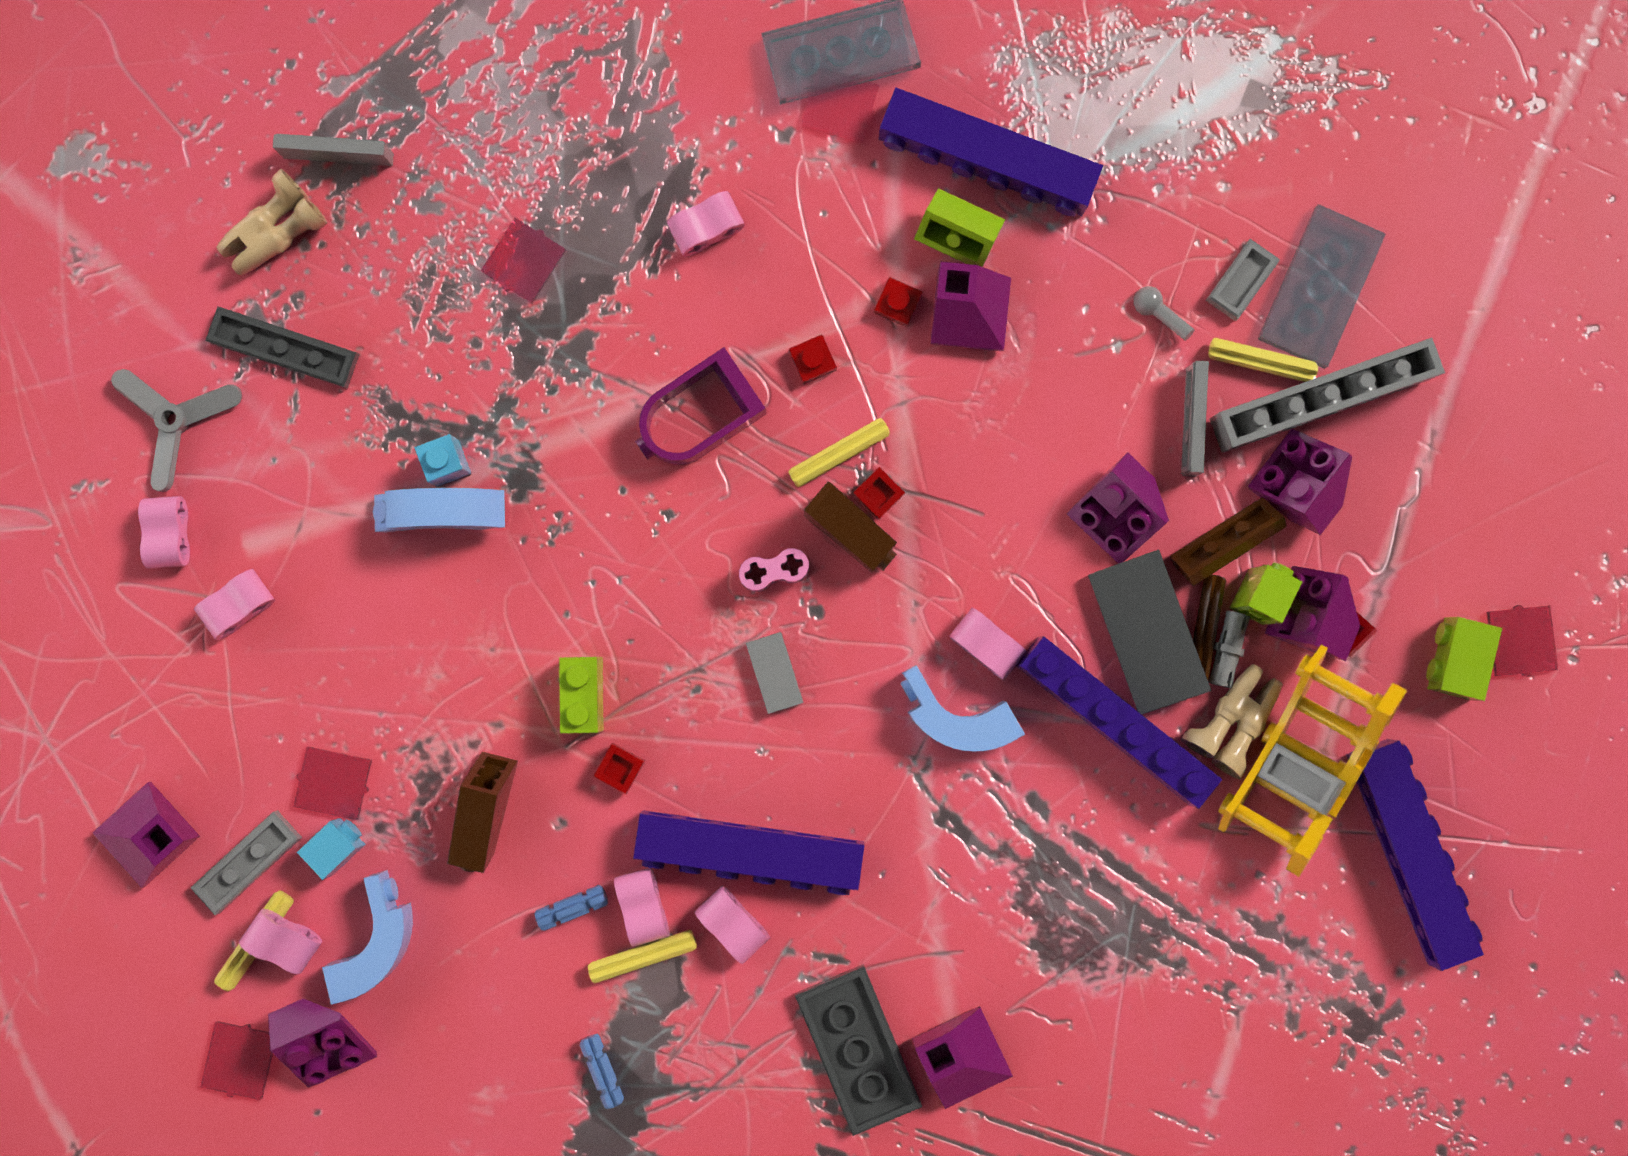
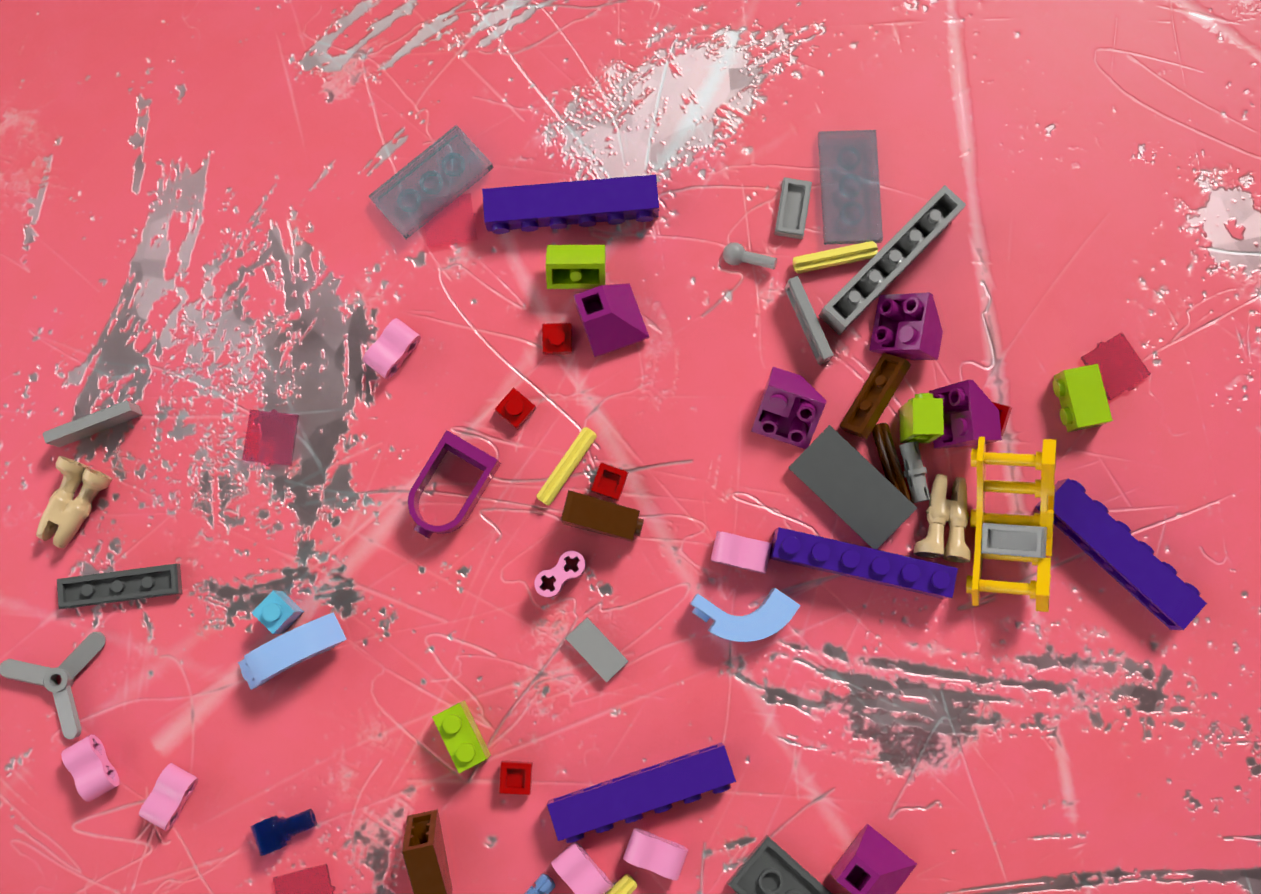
camera: 30 degrees left, 5 degrees down
none -> clear blue pin [250,809,317,856]

